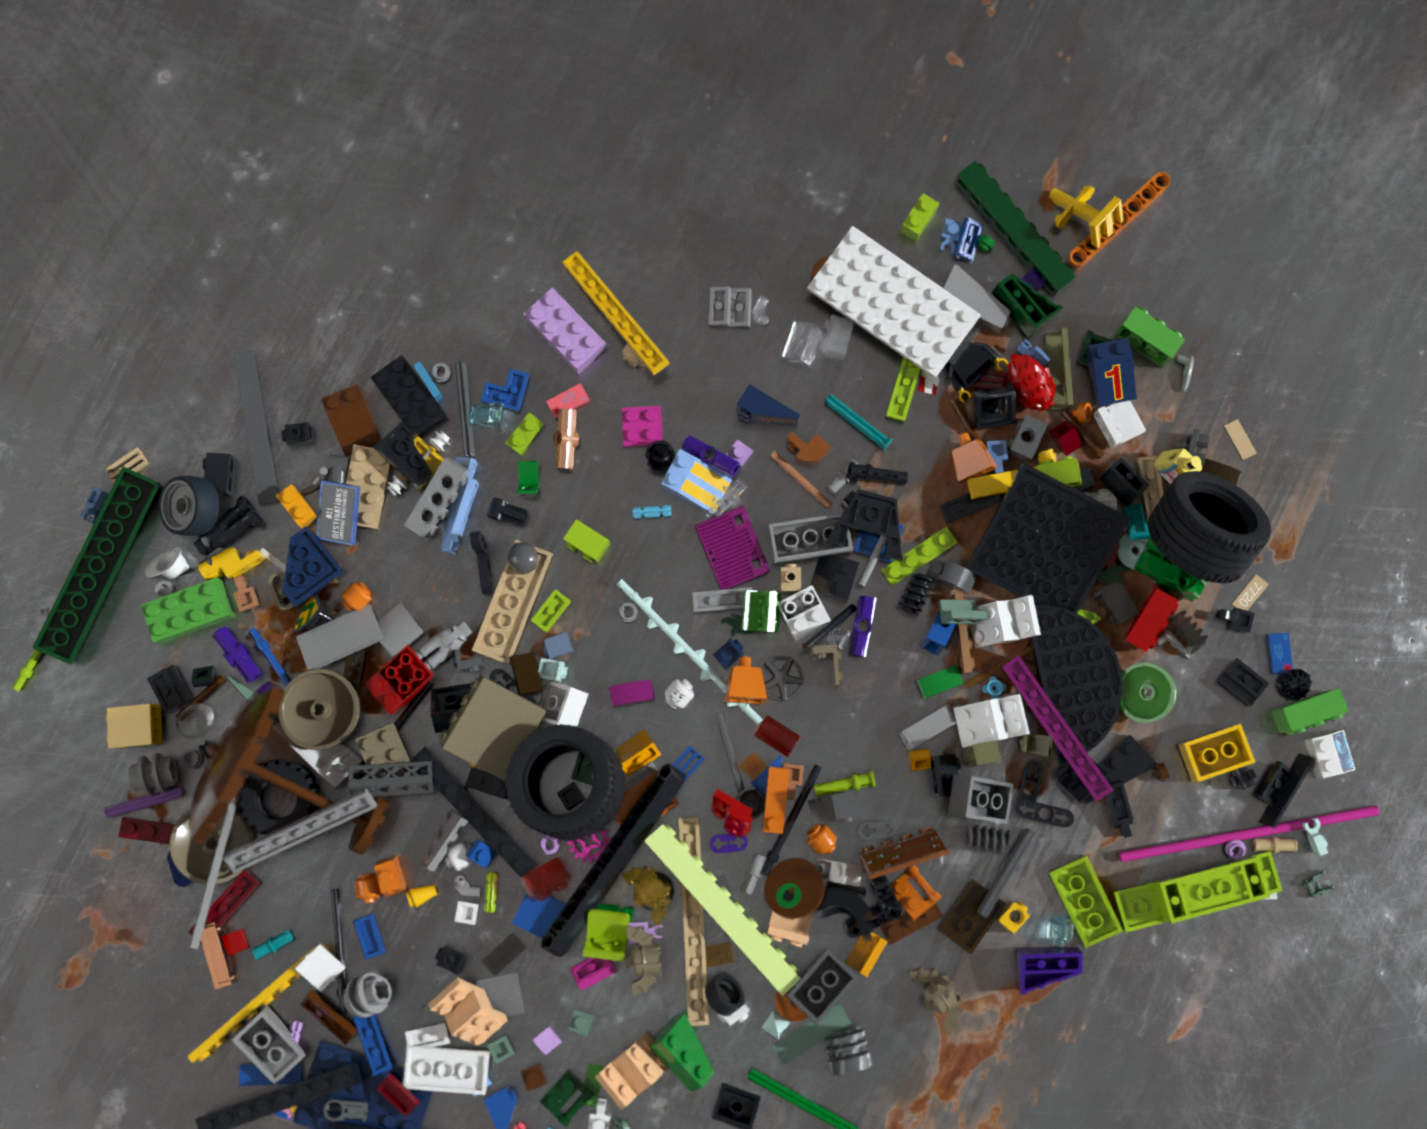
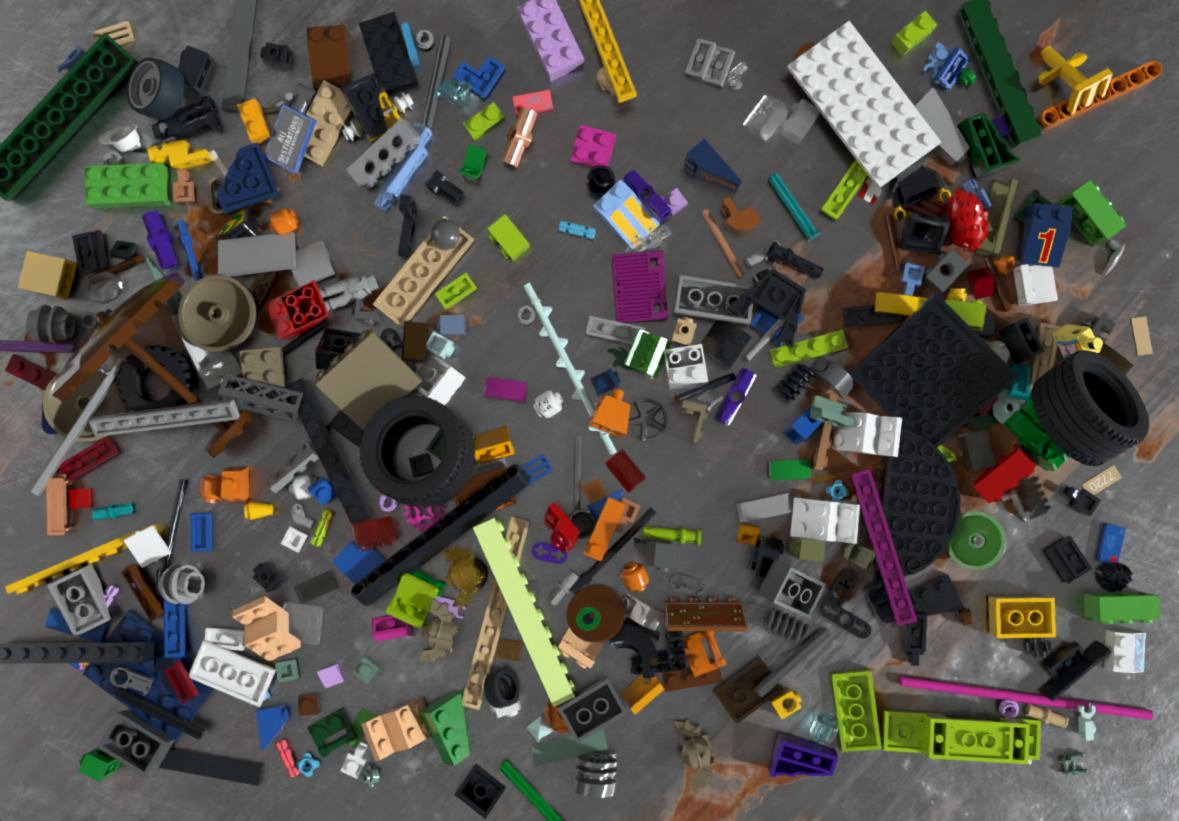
camera: 20 degrees right, 5 degrees up
orange torso [952,433,998,483] -> none

